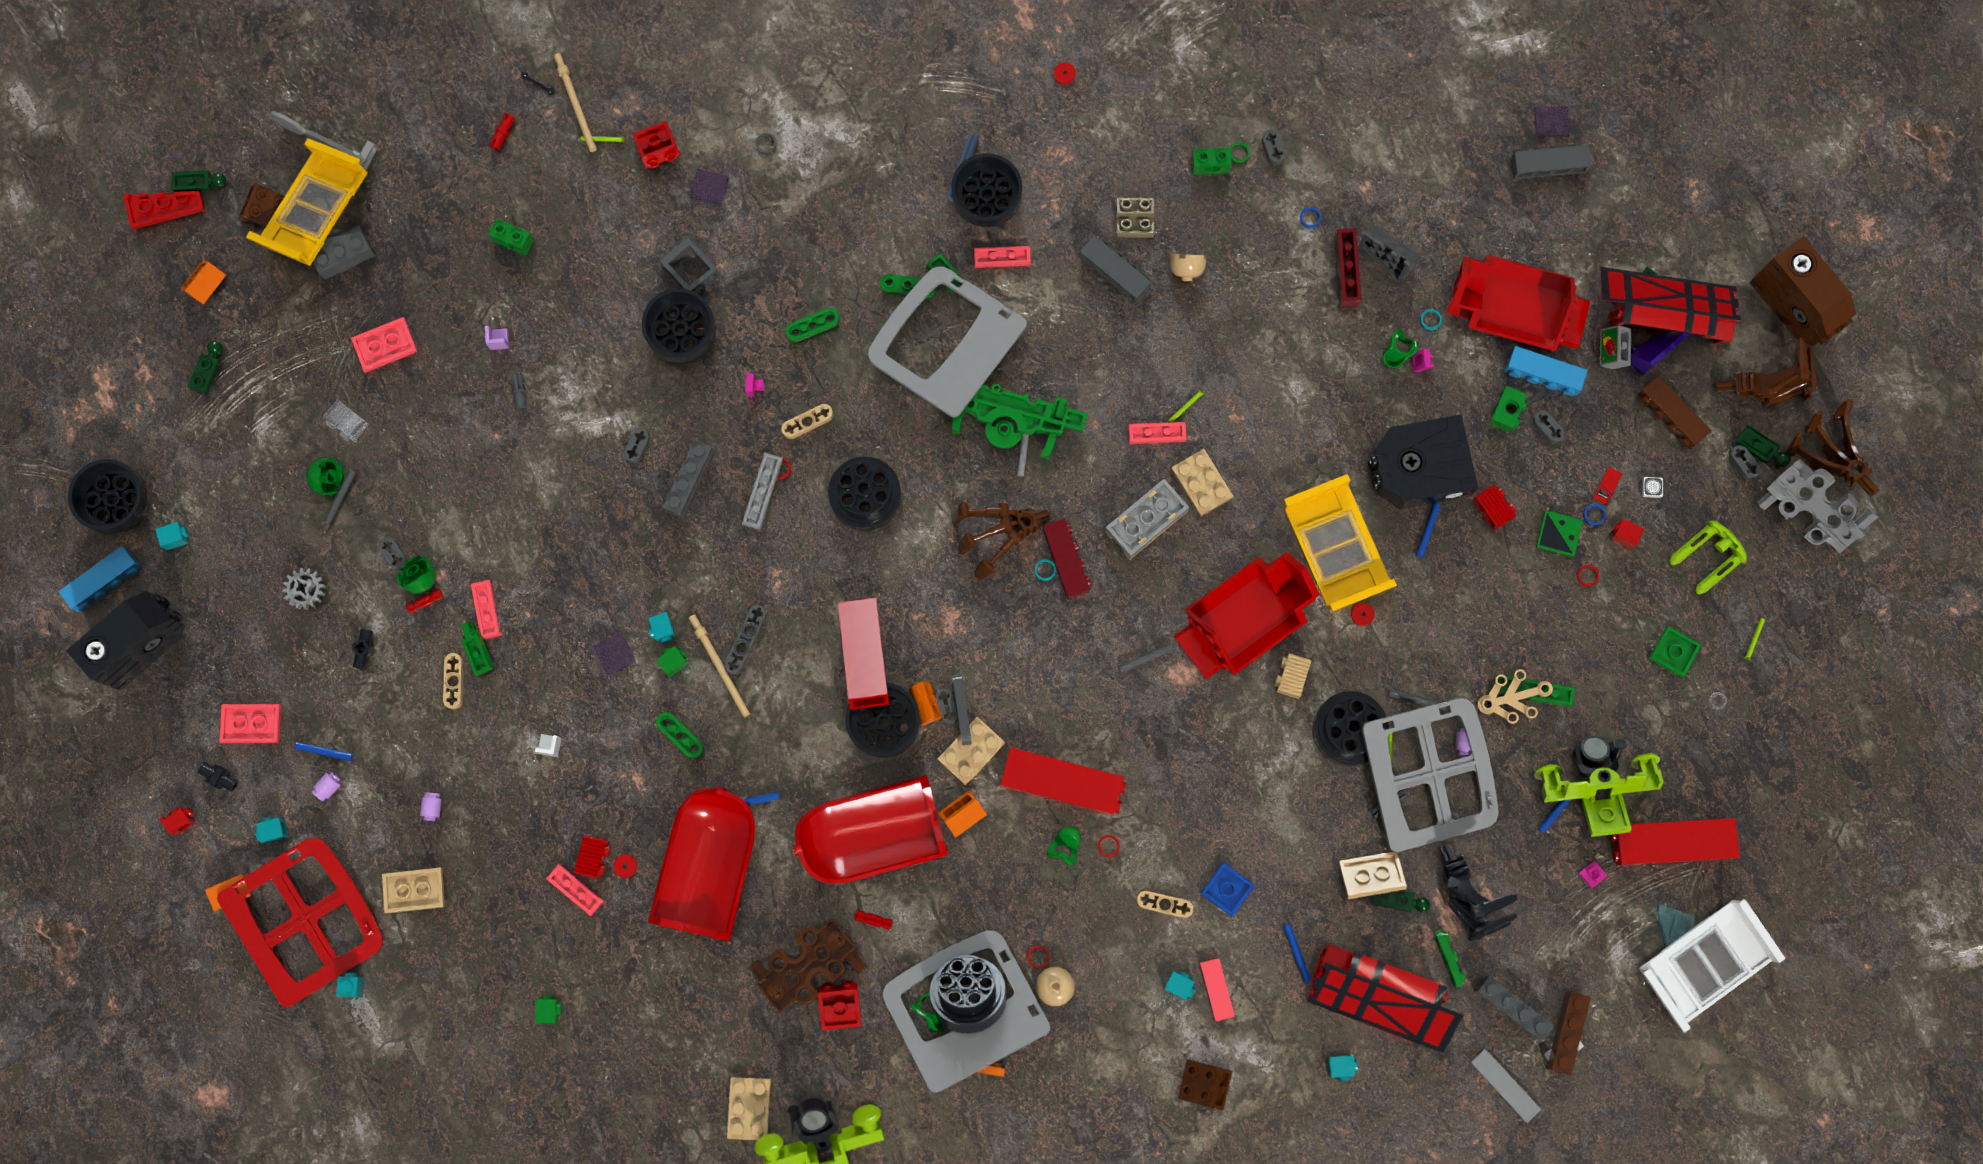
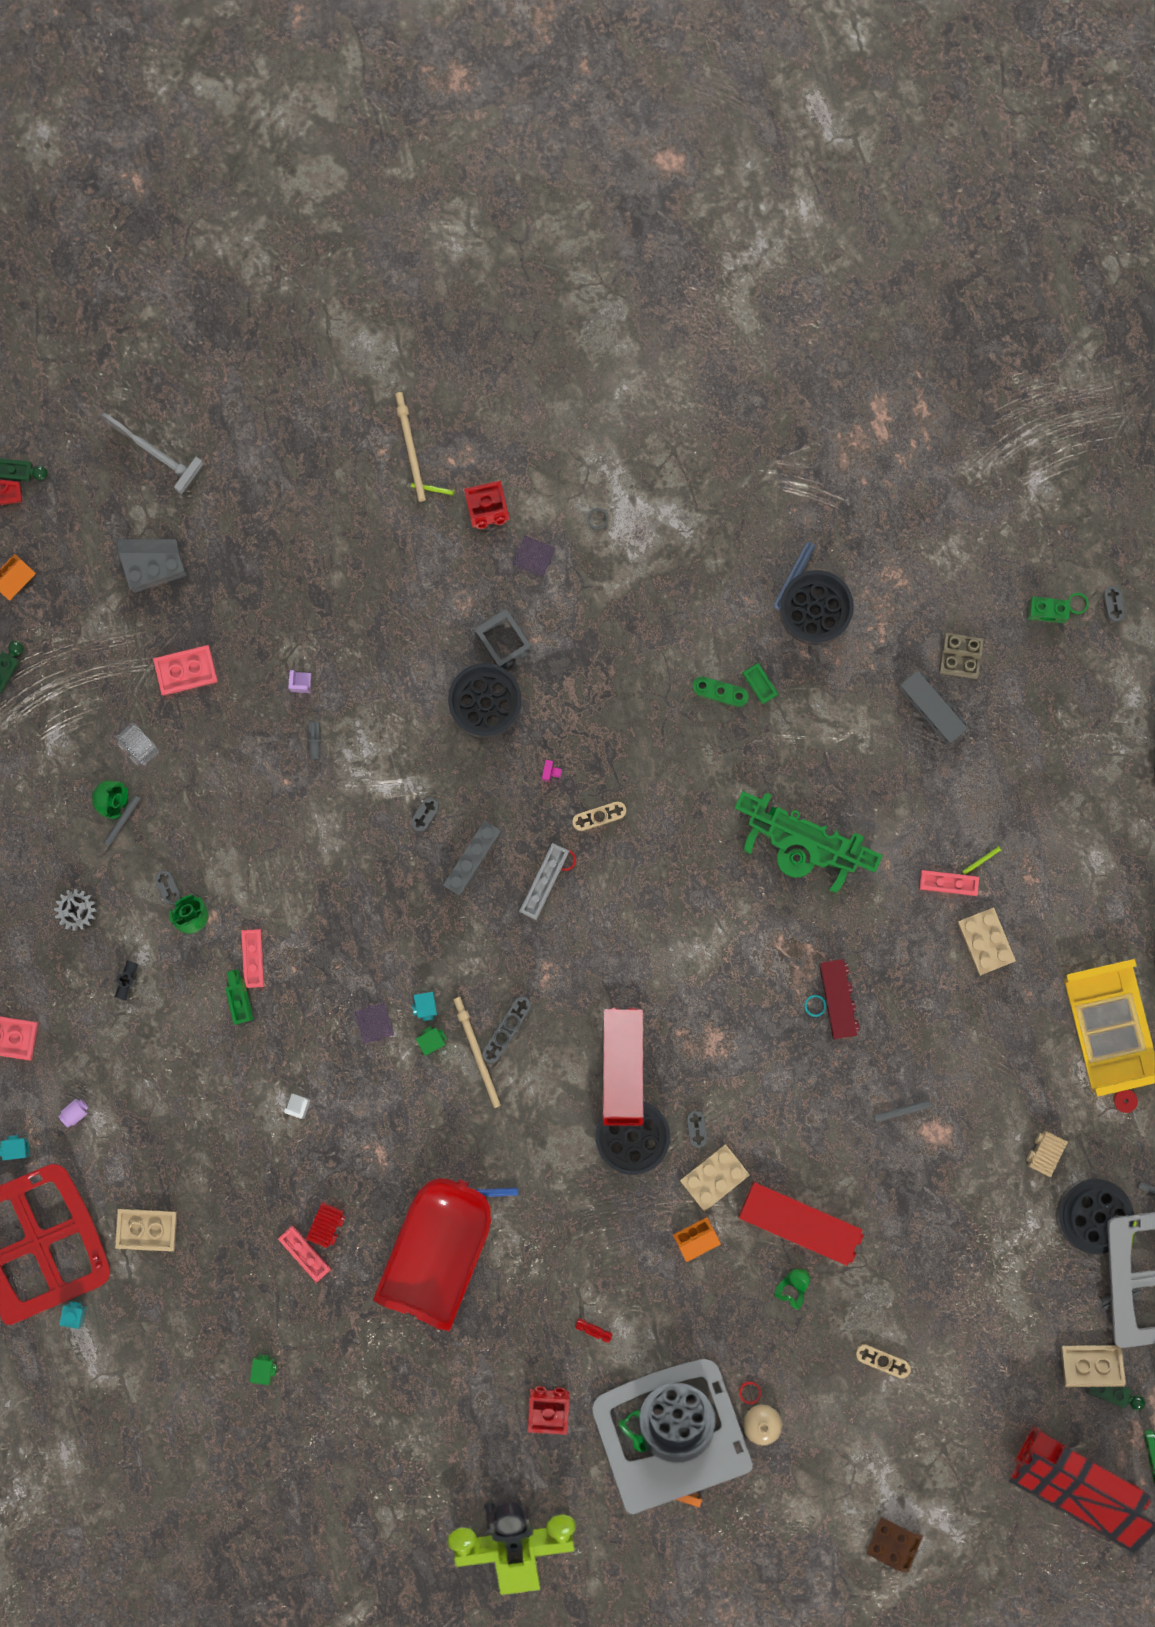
camera: 10 degrees right, 5 degrees up
reddish brown bracket [238,183,285,227] -> none
yellow piece [246,138,367,266] -> none
blue bar [294,741,353,761] -> none
red axle [406,589,443,614] -> none
lavender brick [420,793,442,821] -> none
tan beam [443,653,464,710] -> none
green brick [488,218,534,256] -> none
red pin [489,113,515,151] -> none
black hinge [521,71,555,95] -> none
red wheel [613,854,637,878] -> none
green plate [656,712,704,759] -> none
tan plate [727,1077,771,1140] -> none
reddish brown gear [749,919,868,1014] -> none
green plate [785,308,839,342] -> none
red panel [793,775,948,884] -> none
black wheel [828,457,902,531] -> none
light grey door [868,267,1027,417] -> none
orange brick [908,681,943,726] -> none
dark grey beam [952,674,972,746] -> none
reddish brown piece [953,502,1051,580] -> none
coral tile [974,246,1031,268] -> none
light grey bar [1017,434,1029,477] -> none
red wheel [1054,63,1076,84] -> none
red piece [1098,835,1120,857] -> none
light grey piece [1105,479,1189,560] -> none
teal brick [1164,971,1196,1000] -> none
tan cylinder [1169,254,1207,281] -> none
red panel [1173,552,1320,679] -> none
blue tile [1200,862,1255,917] -> none
coral tile [1200,958,1235,1022] -> none
blue bar [1283,924,1311,983] -> none
blue piece [1300,207,1321,228] -> none
teal brick [1327,1055,1358,1081] -> none

